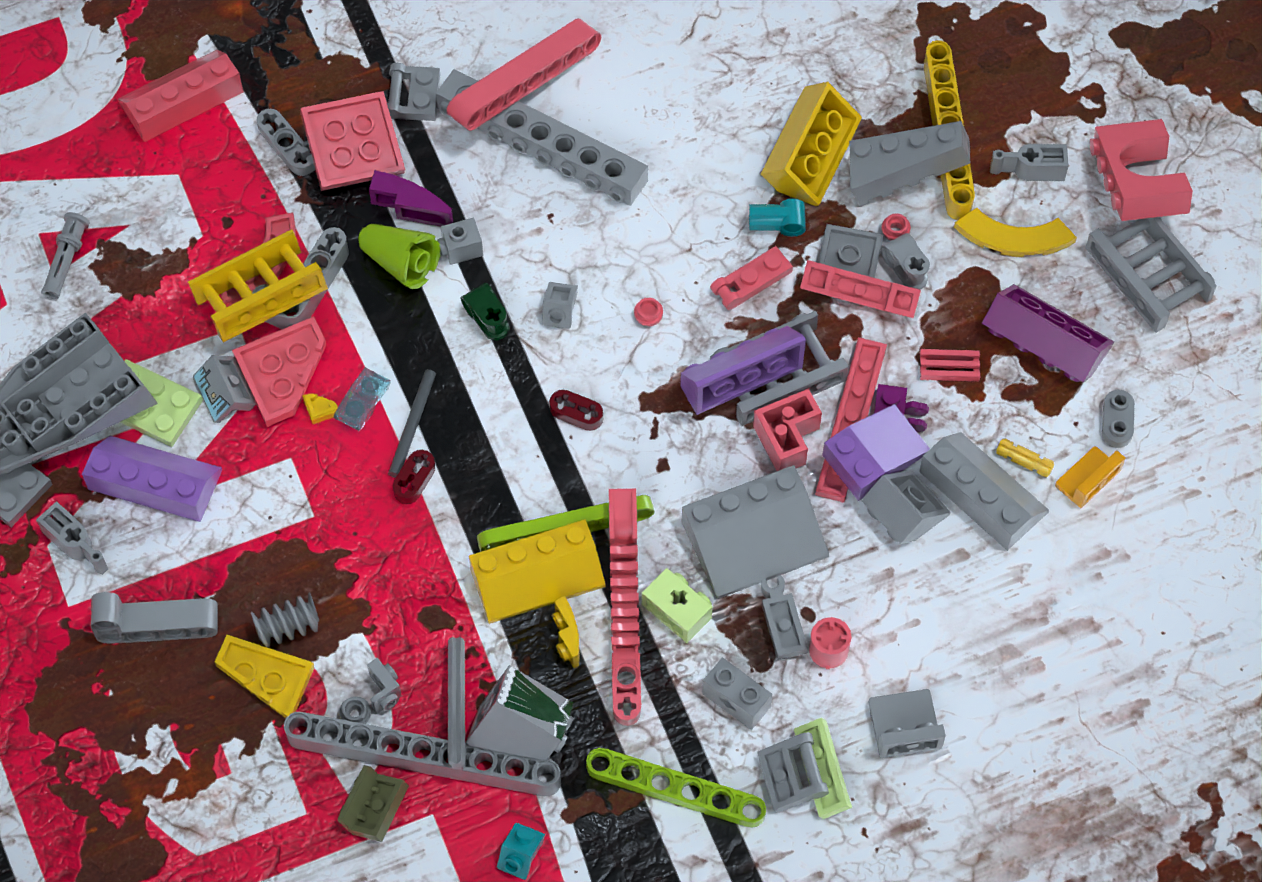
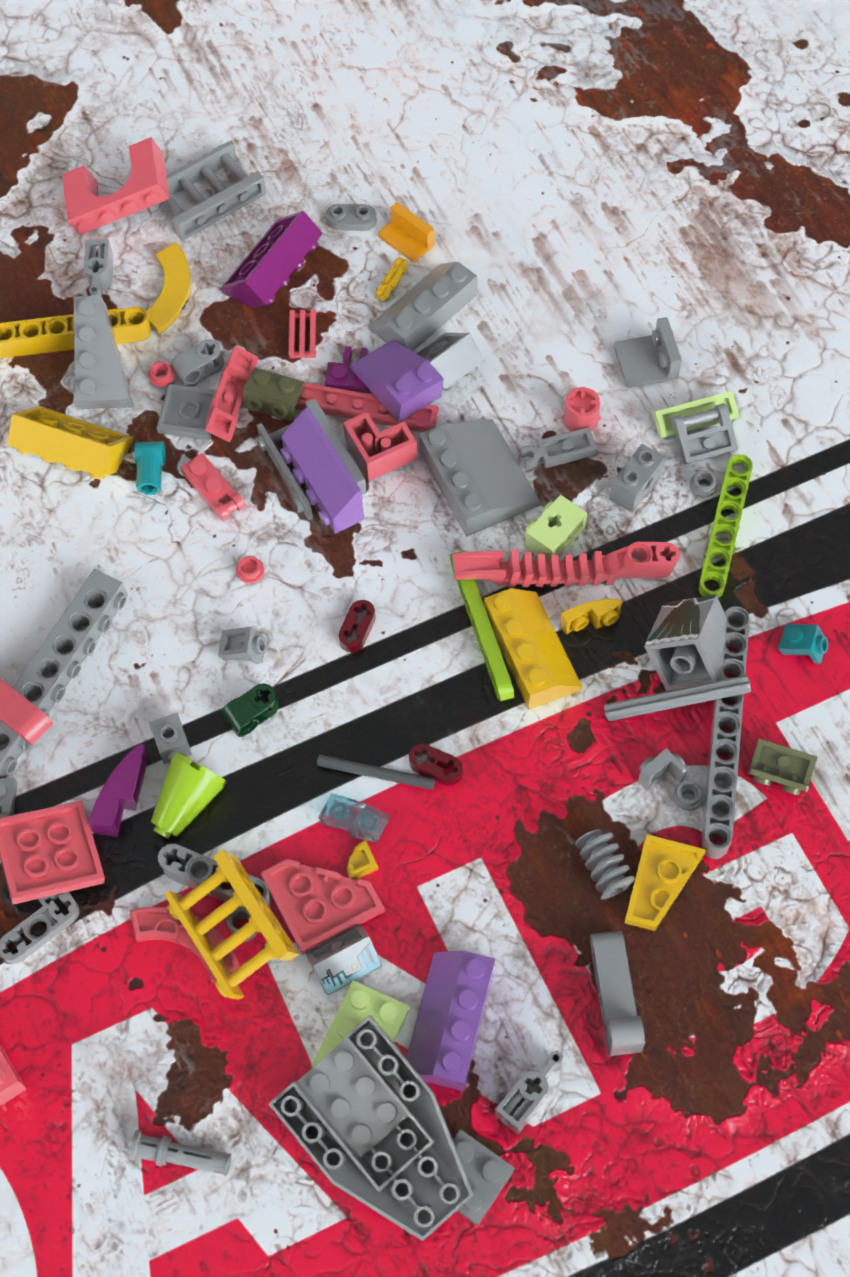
camera: 90 degrees left, 0 degrees up
none -> olive bracket [243,368,305,422]
none -> light grey plate [690,470,718,497]

